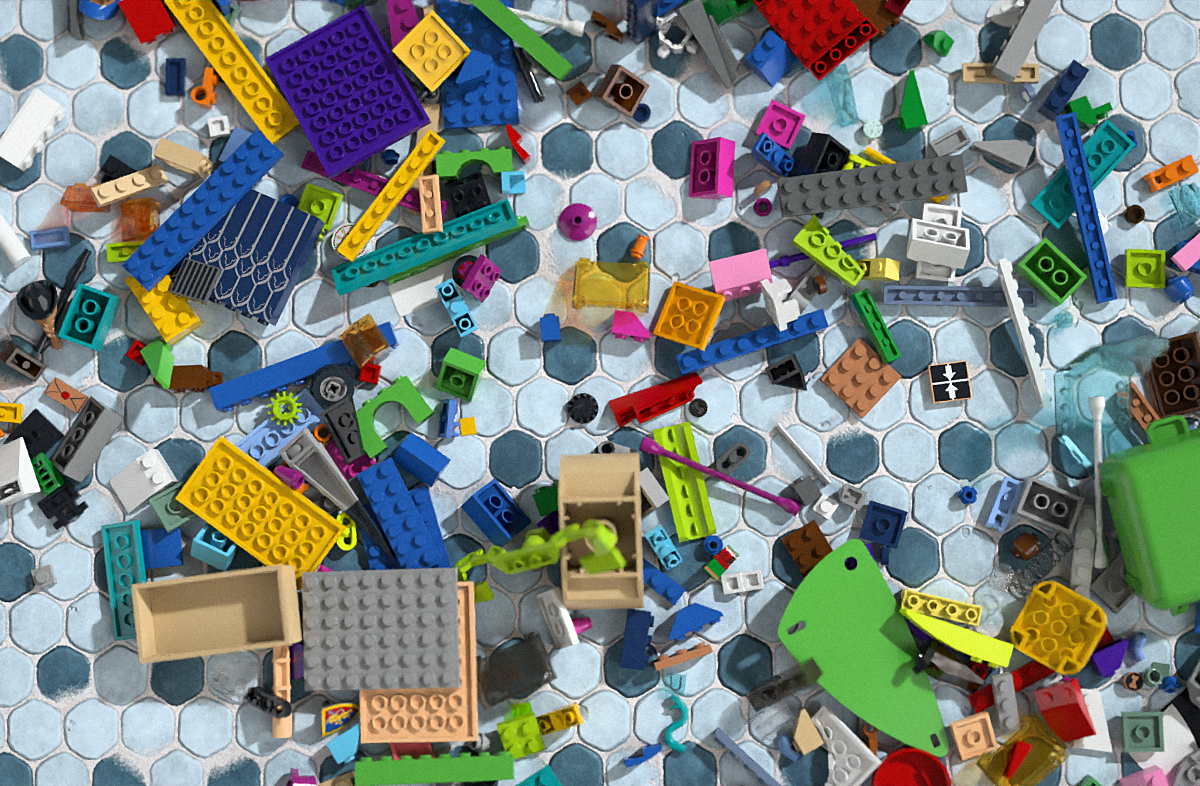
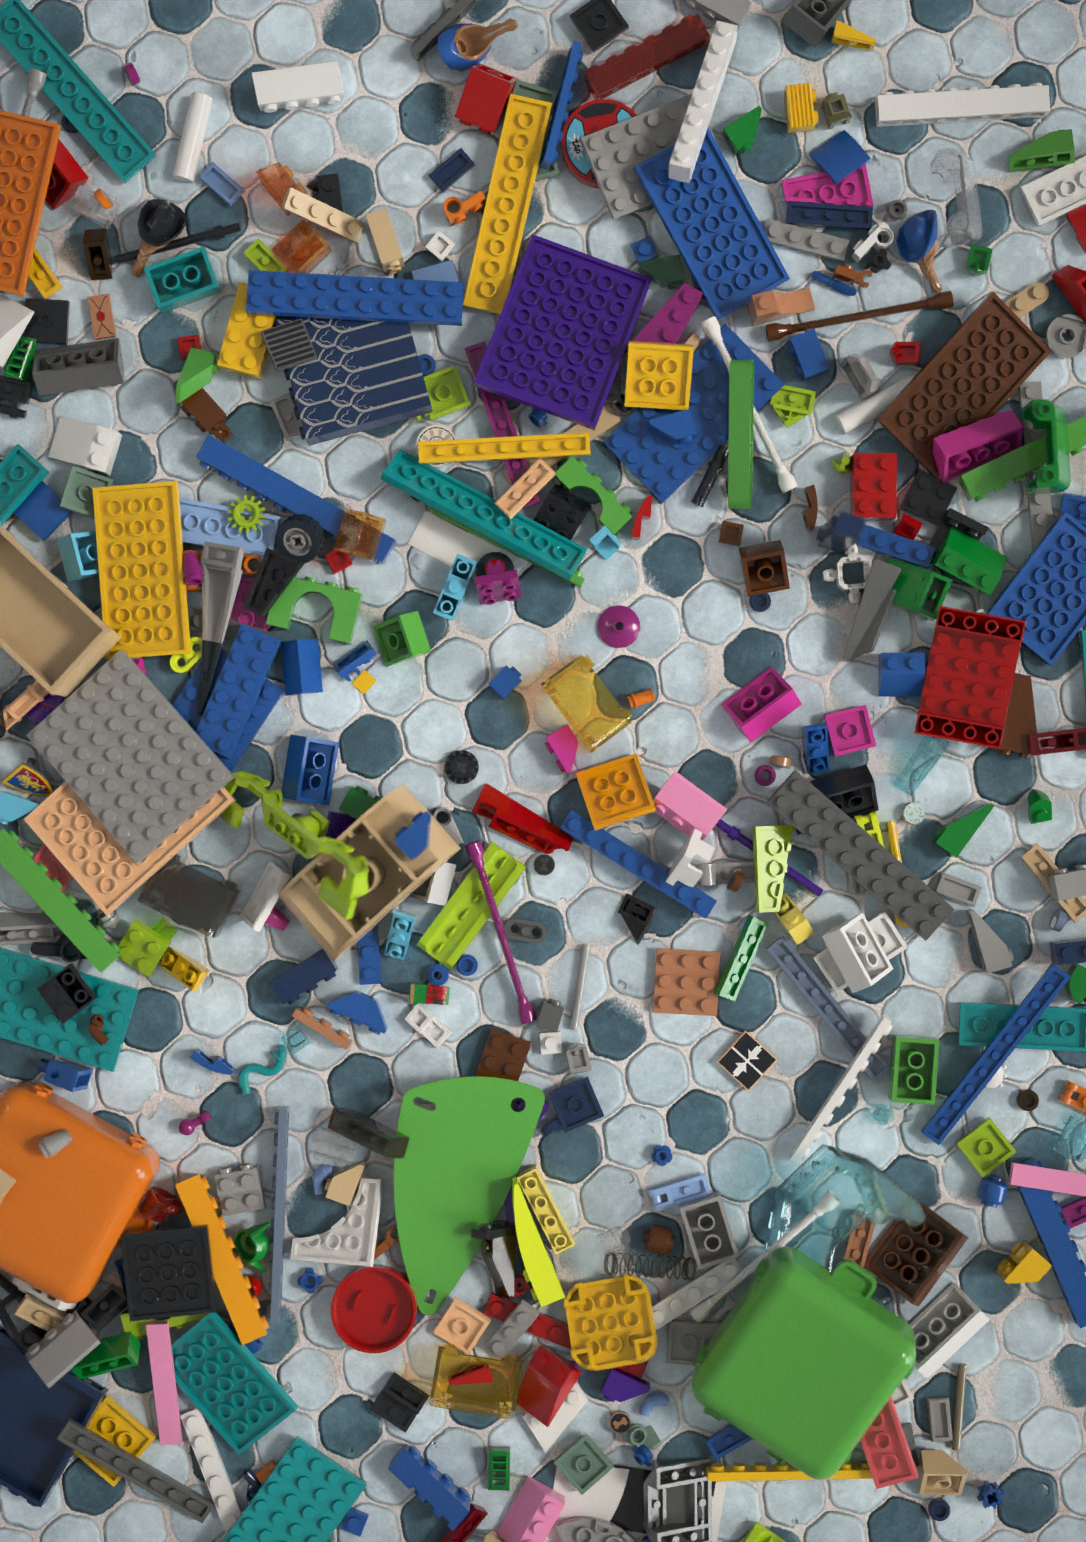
camera: 40 degrees right, 5 degrees up
none -> light grey plate [270,393,303,441]
none -> blue slope [394,811,431,861]
none -> blue plate [457,954,478,976]

